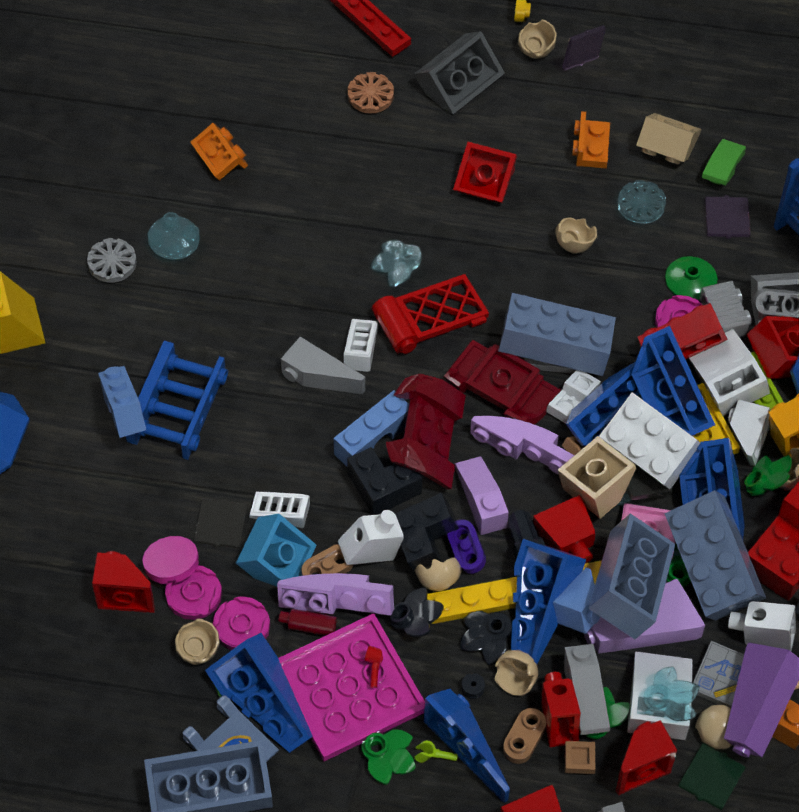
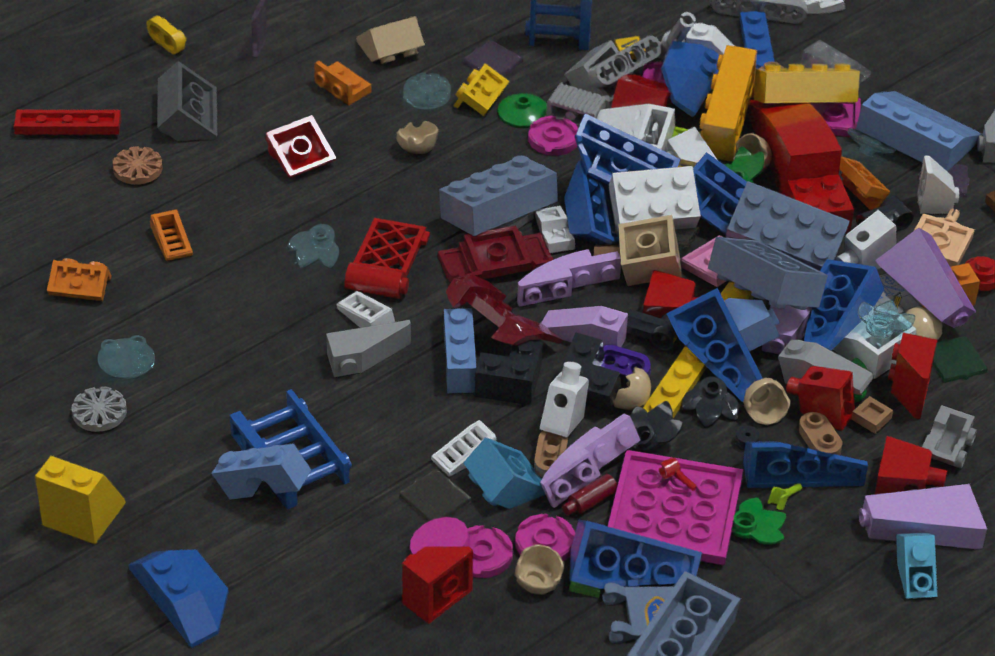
camera: 50 degrees left, 15 degrees down
tan hair [518,19,557,59] -> none
red brick [638,303,728,360] -> none
bright green slope [702,139,746,186] -> none
none -> orange slope [150,209,193,261]
none -> yellow bracket [453,63,509,116]
none -> blue wedge [804,259,884,351]

